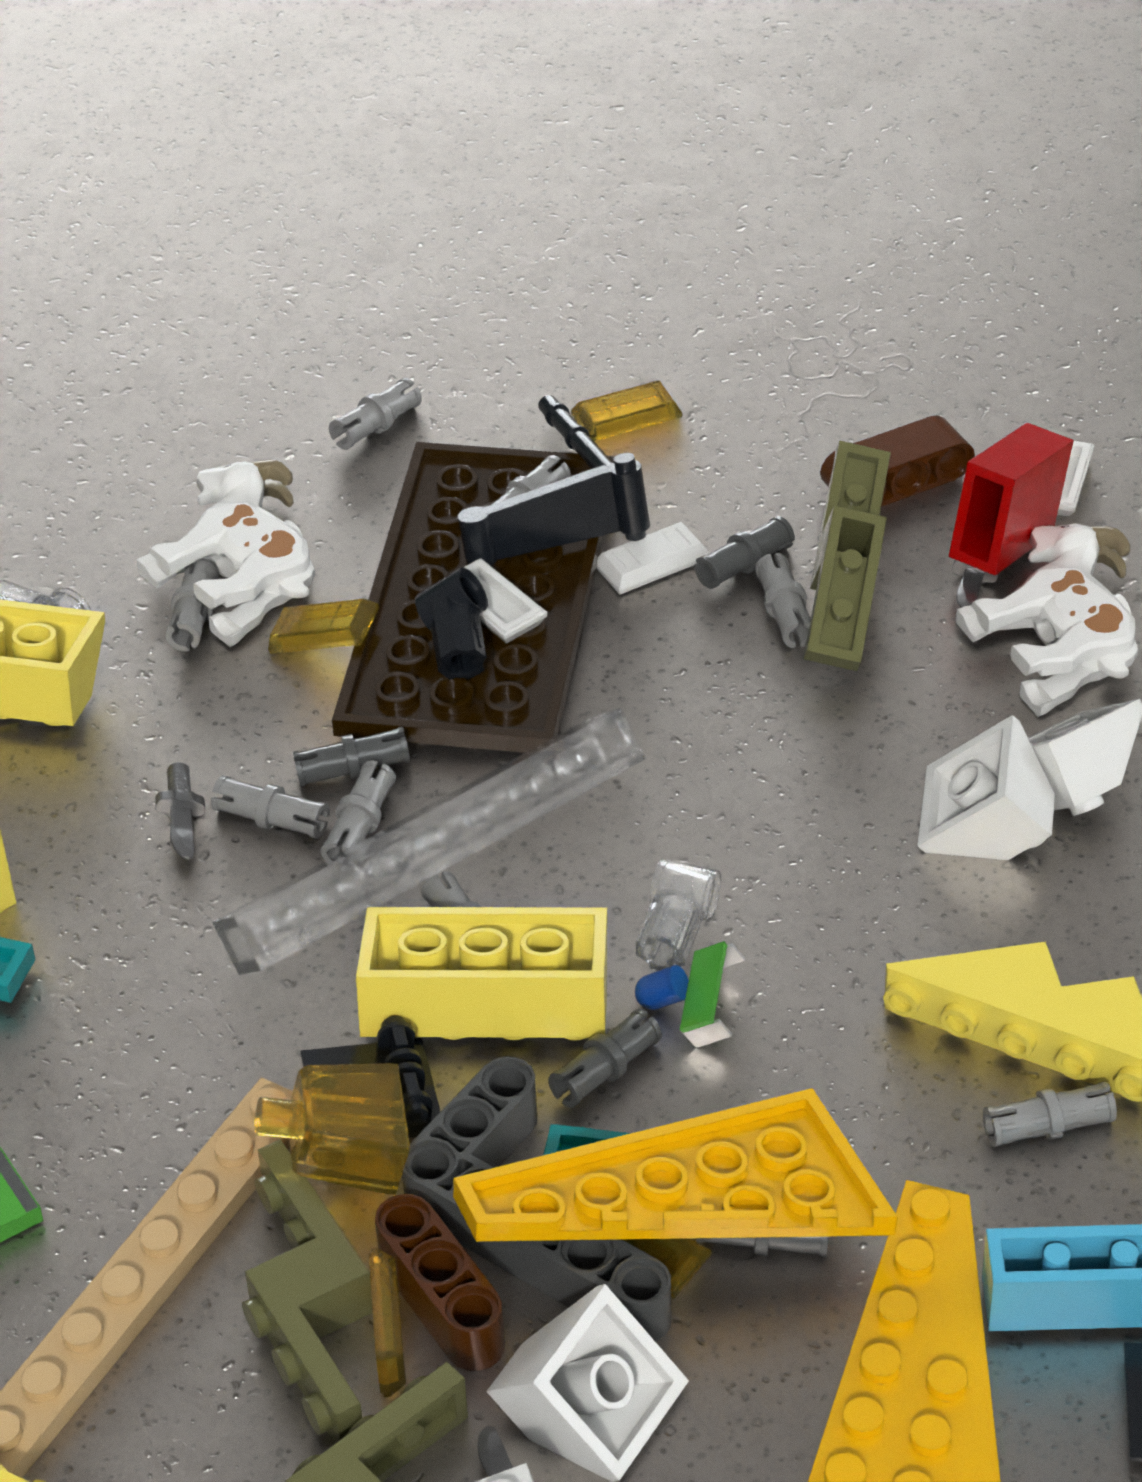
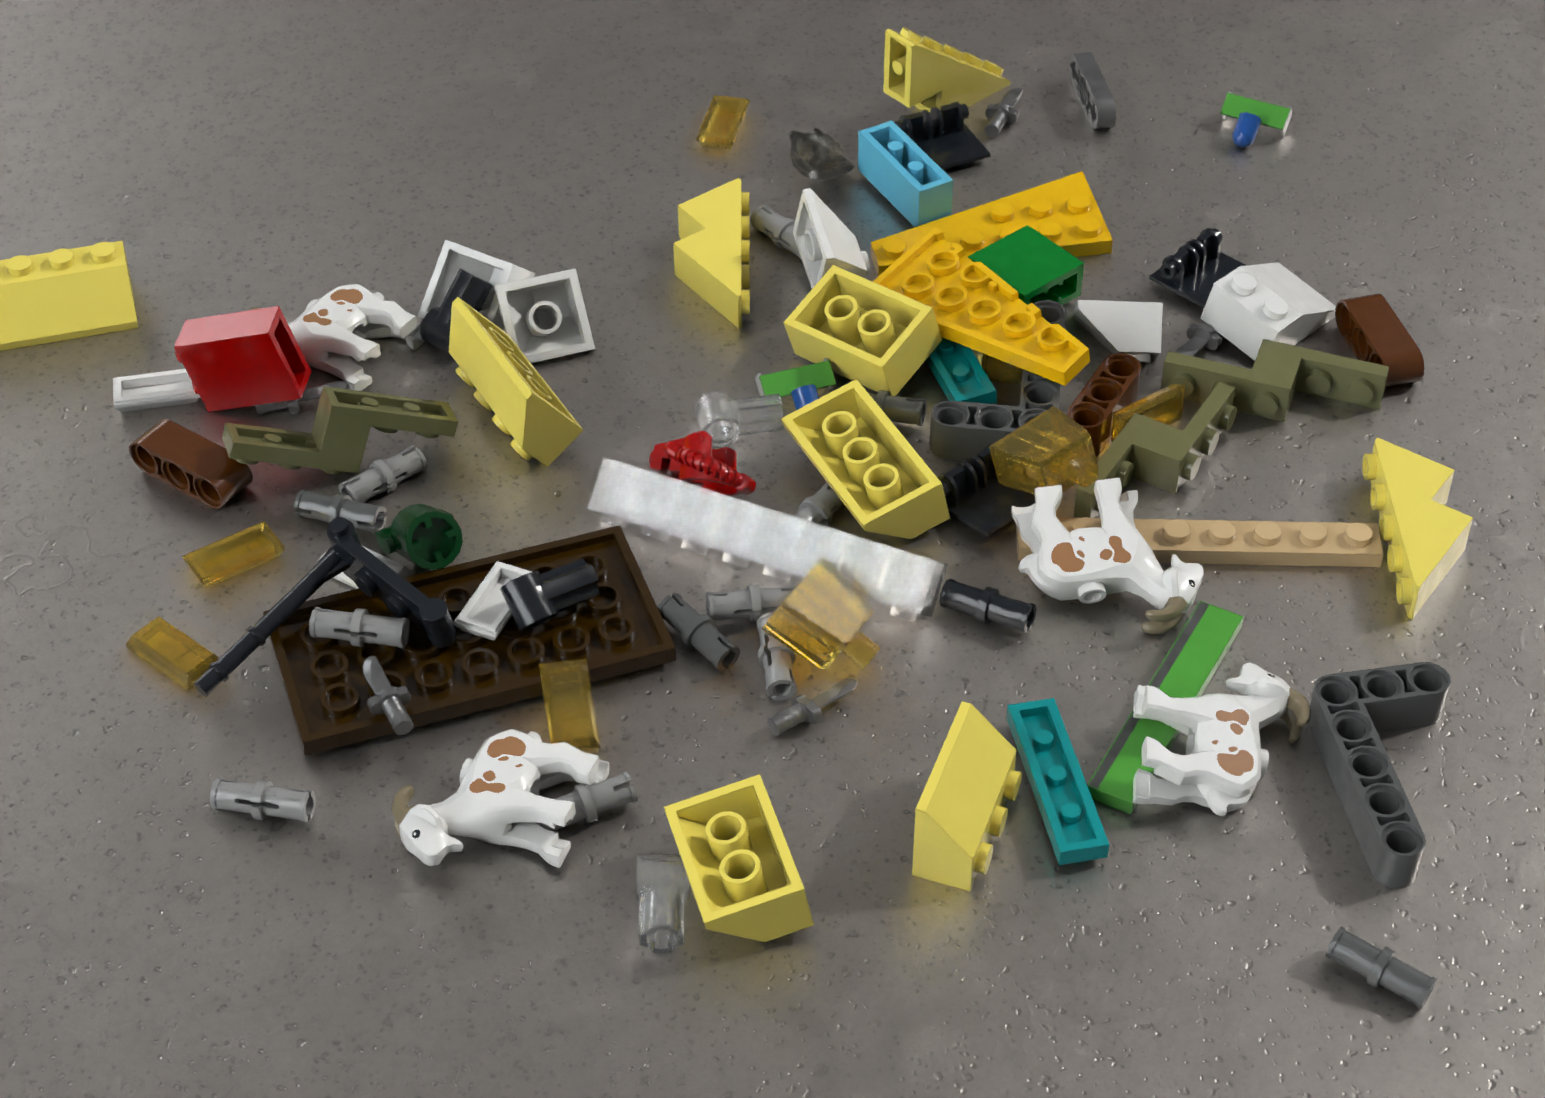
camera: 120 degrees left, 0 degrees up
none -> clear yellow tile [182,521,285,588]
none -> flat silver piece [363,656,414,735]
none -> dark green piece [375,504,463,570]
none -> black piece [420,269,493,355]
none -> light yellow slope [449,297,583,467]
none -> red piece [649,431,756,496]
none -> clear yellow torso [761,557,881,670]
none -> light yellow brick [783,265,942,396]
none -> white slope [793,188,870,289]
none -> black pin [939,578,1036,633]
none -> green brick [968,225,1084,306]
none -> white animal [1011,478,1204,634]

